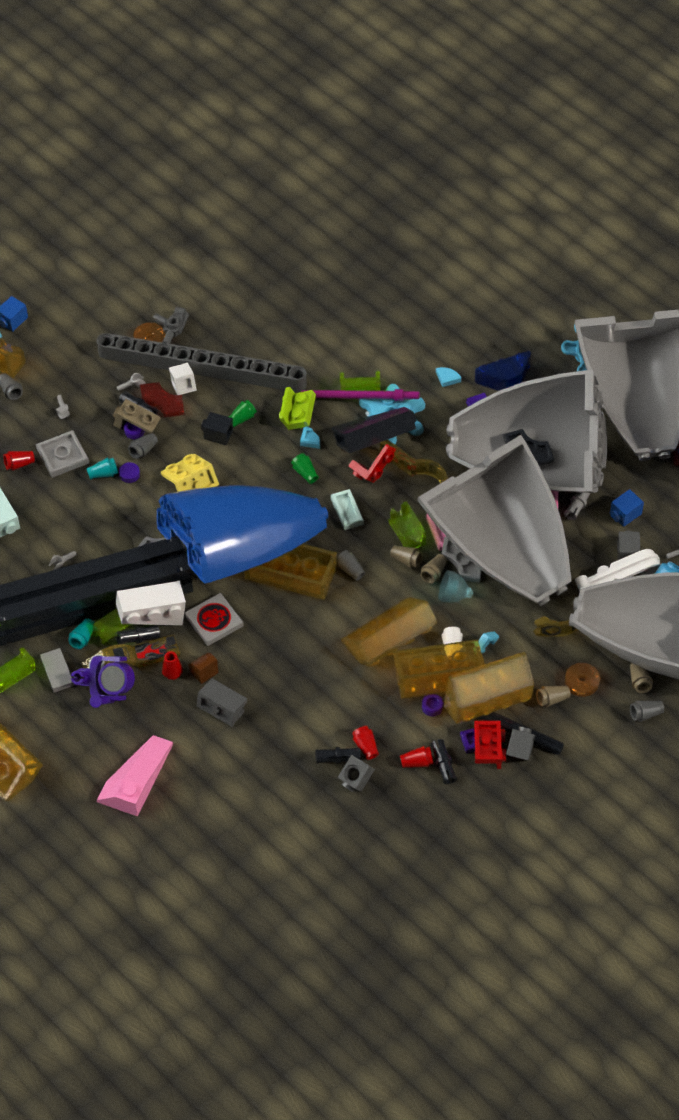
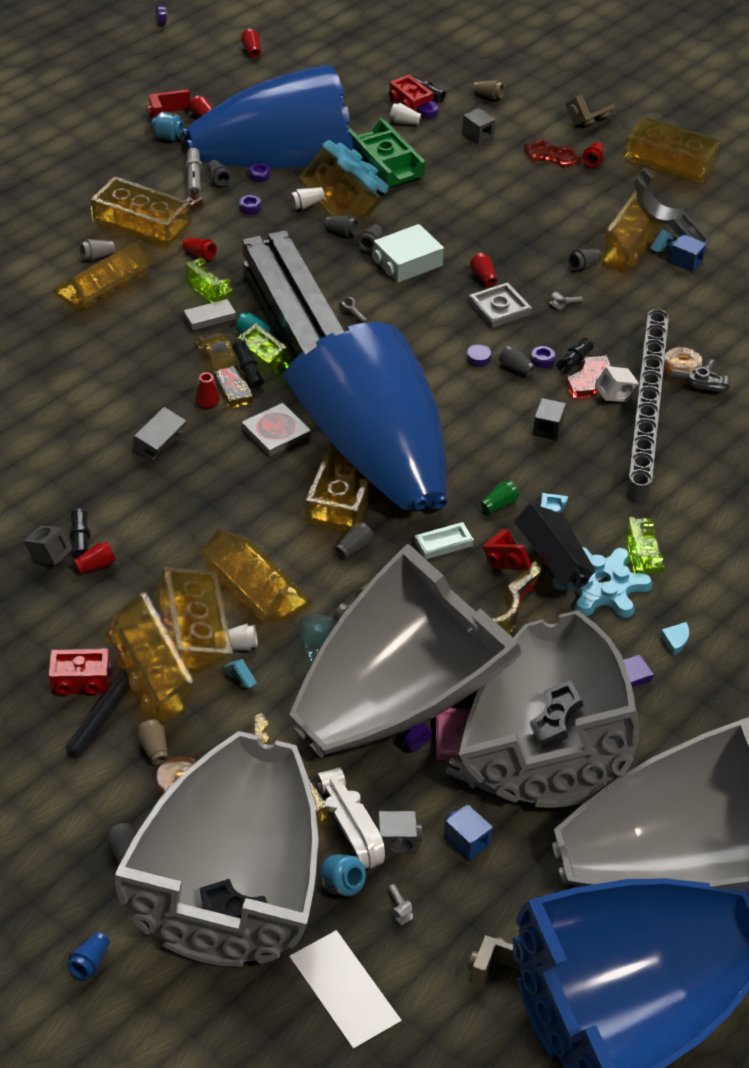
camera: 85 degrees right, 10 degrees down
dark purple piece [71,656,135,708] -> none
teal cone [87,457,118,480] -> none
bright pink wedge [97,735,173,817] -> none
dark tan bracket [113,399,161,434] -> none
white wedge [116,581,186,625] -> none
light grey hand [117,373,146,391] -> none
light yellow bracket [161,454,219,491] -> none
reddish brown brick [188,652,219,684] -> none
green cone [229,400,257,428] -> none
lime bracket [279,387,316,430] -> none
magenta bar [301,389,420,401] -> none
red cone [400,746,434,768] -> none
black pin [430,739,457,785] -> none
clear blue slope [474,351,531,391] -> none
dark grey brick [506,726,536,761] -> none

